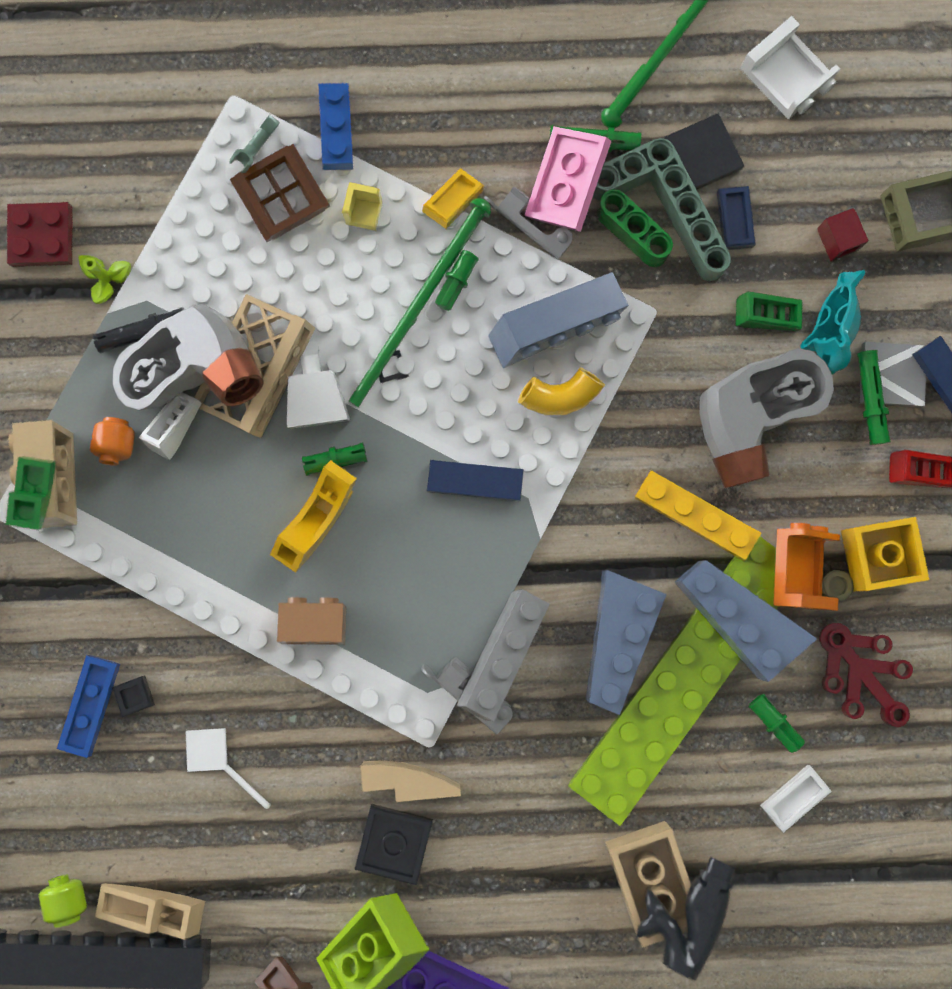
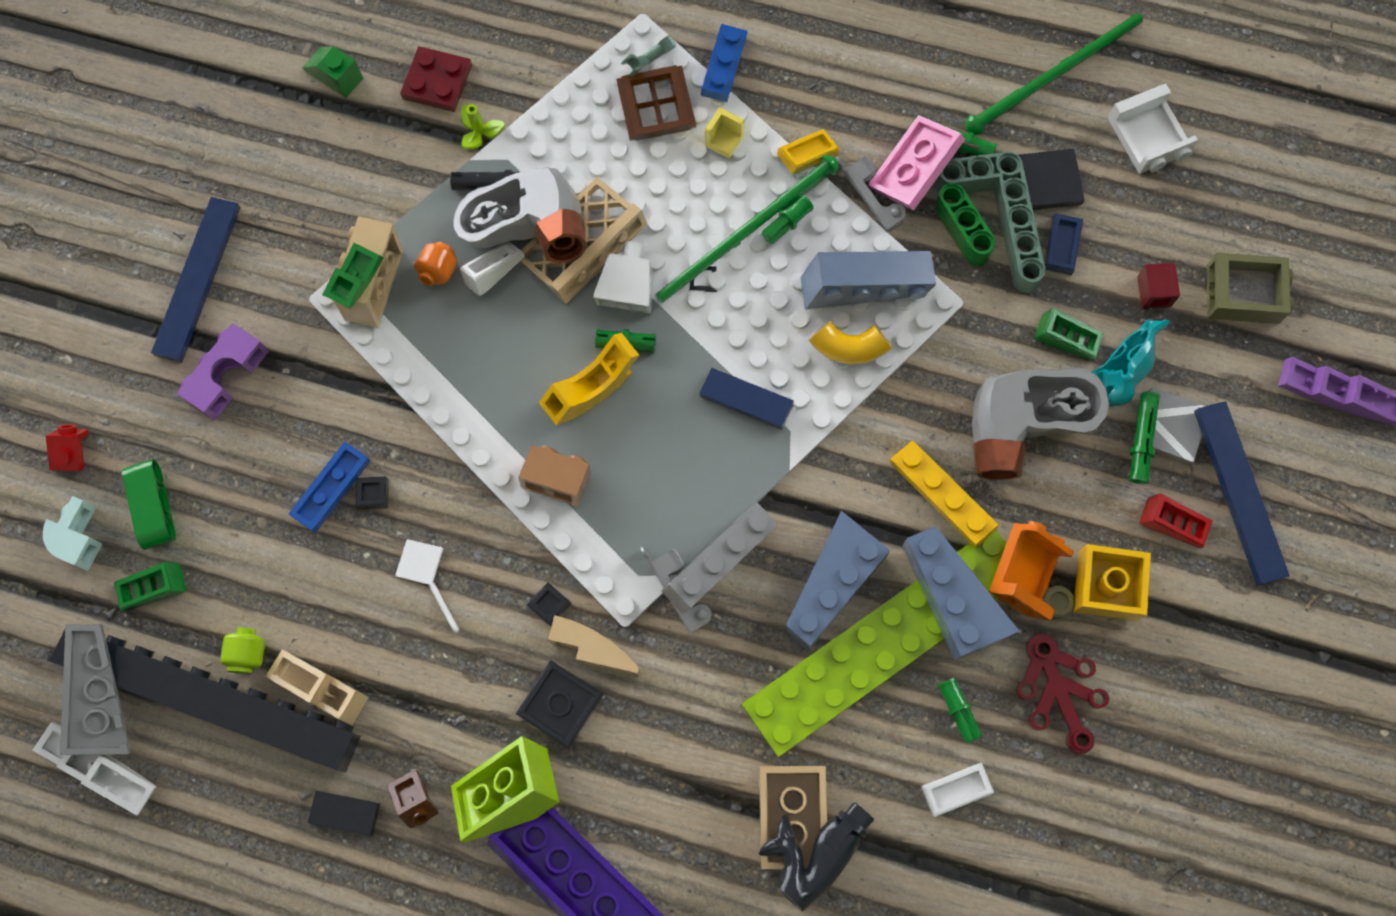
camera: 25 degrees right, 10 degrees down
none -> black tile [527,582,572,627]

